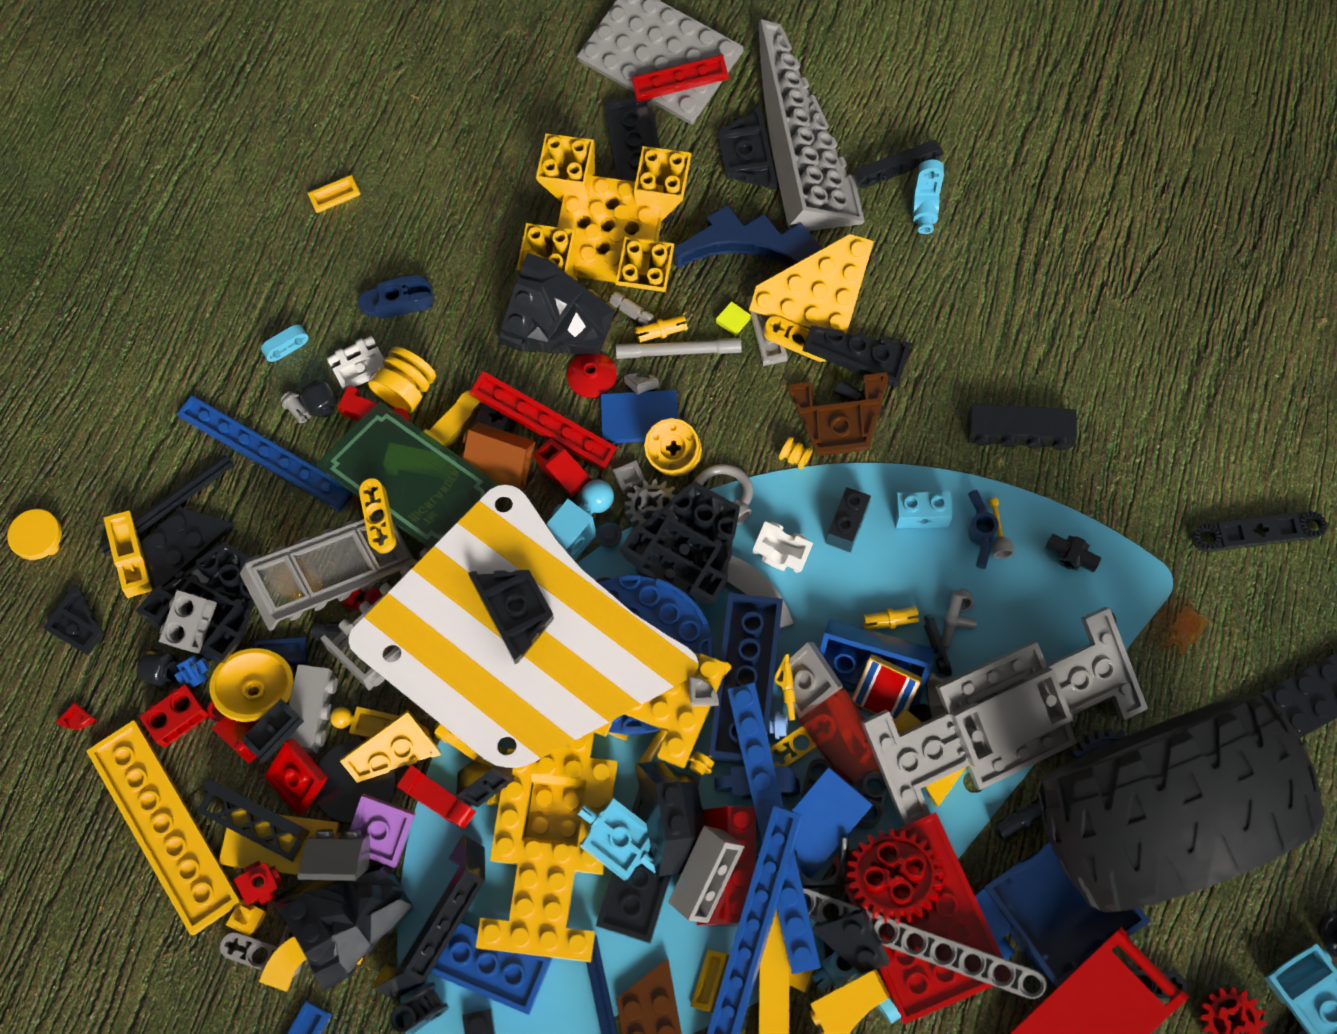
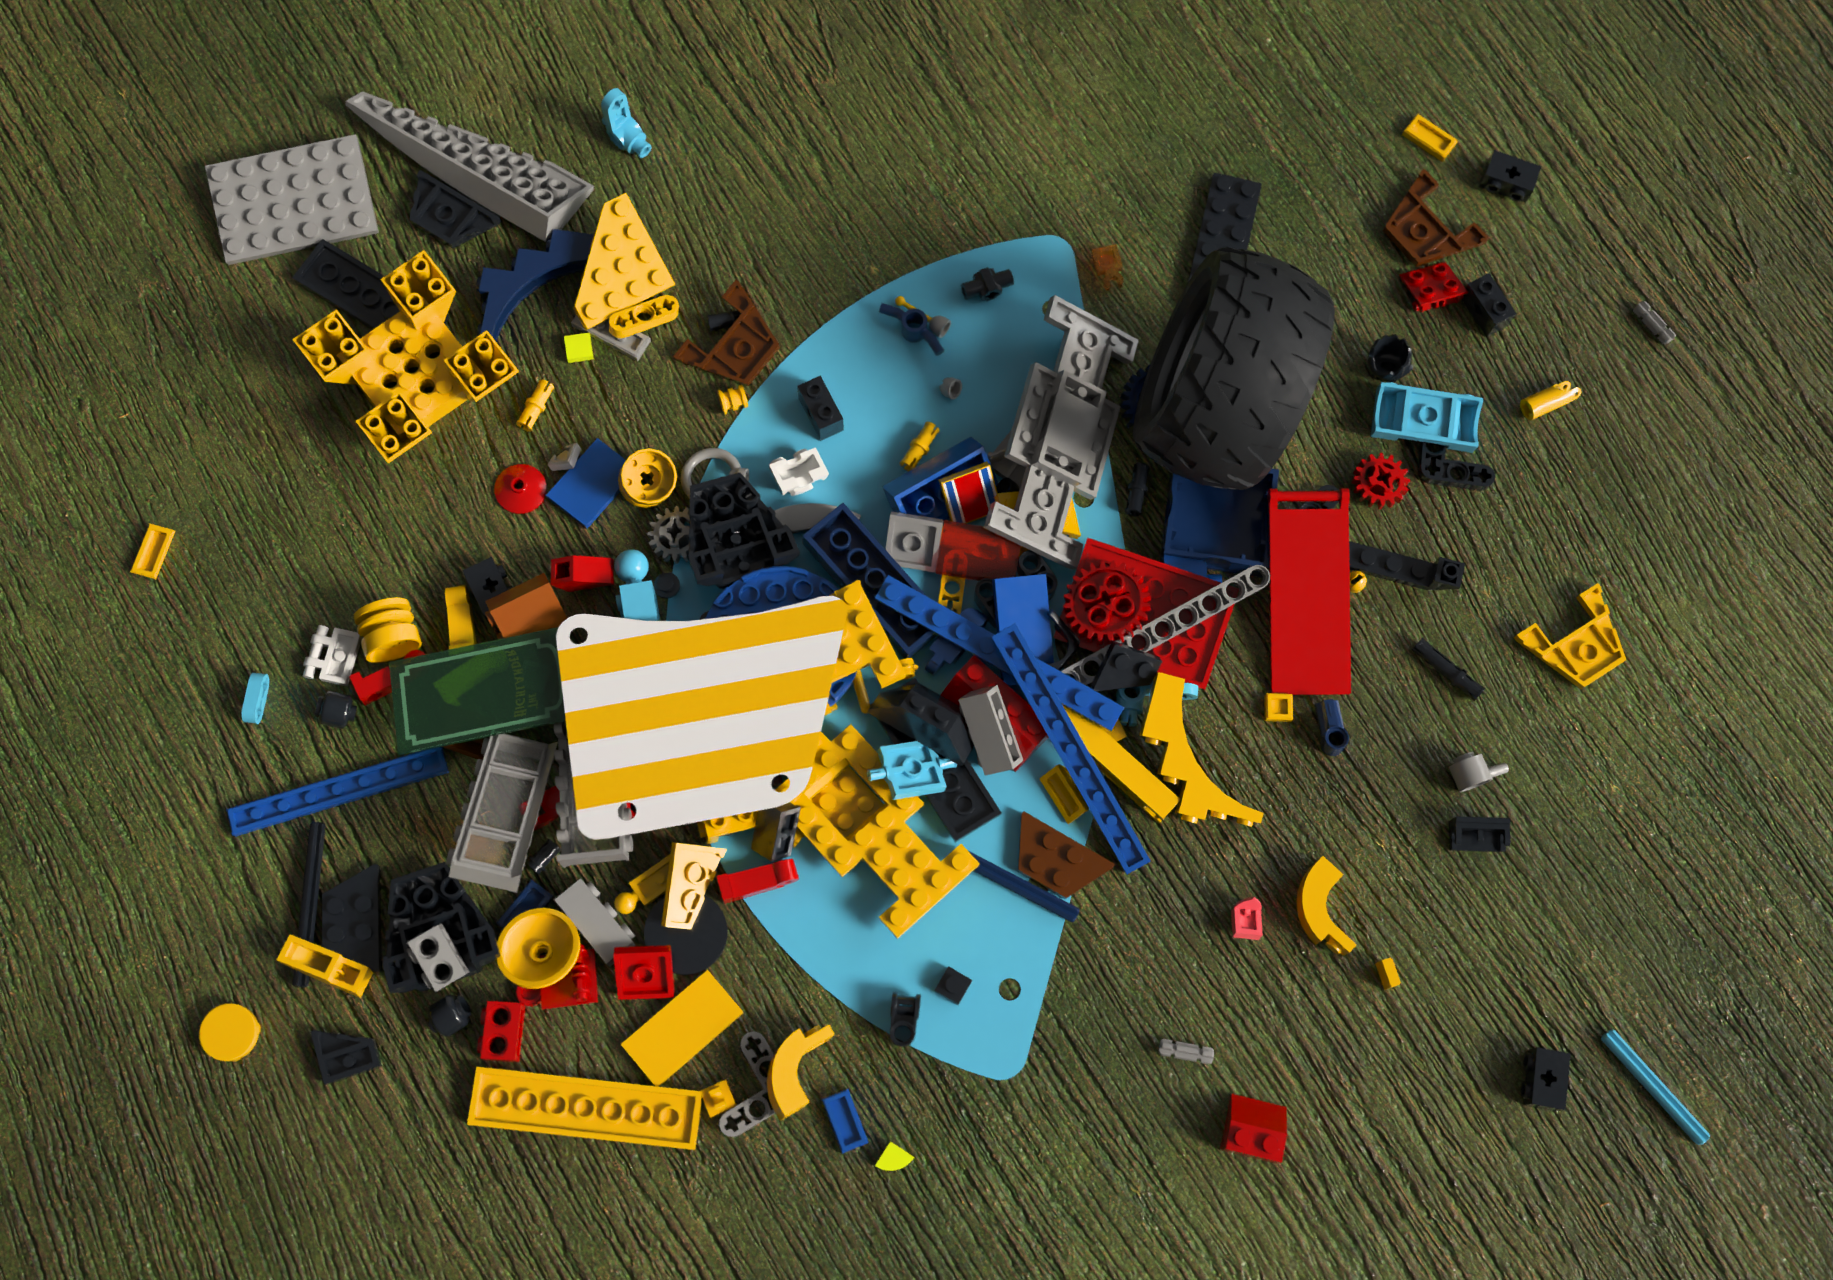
camera: 60 degrees left, 5 degrees up
red tile [55,701,96,730] -> none
blue gear [174,655,210,688] -> none
black fence [196,778,310,862] -> none
red brick [234,861,282,906] -> none
black hinge [241,699,304,763] -> none
black wedge [272,864,414,992] -> none
light grey pin [281,391,311,424] -> none
dark grey slope [298,829,370,881] -> none
medium lavender plate [350,794,416,868] -> none
dark blue piece [358,275,434,319] -> none
yellow beam [359,478,396,554] -> none
black slope [371,834,485,1000] -> none
blue tile [431,921,552,1015] -> none
black wing [468,570,554,664] -> none
red plate [469,371,617,471] -> none
black wedge [498,251,616,355] -> none
light grey axle [609,292,654,326] -> none
light grey tile [613,460,645,494] -> none
light grey piece [616,338,742,359] -> none
red tile [631,54,729,102] -> none
light grey tile [689,676,719,707] -> none
light blue plate [770,711,788,739] -> none
yellow hand [774,654,796,721] -> none
black wing [802,325,912,388] -> none
black beam [853,140,943,188] -> none
medium azure brick [894,492,953,529] -> none
black piece [923,615,952,677] -> none
light grey piece [941,593,977,647] -> none
black brick [968,404,1077,450] -> none
black piece [1192,511,1327,552] -> none

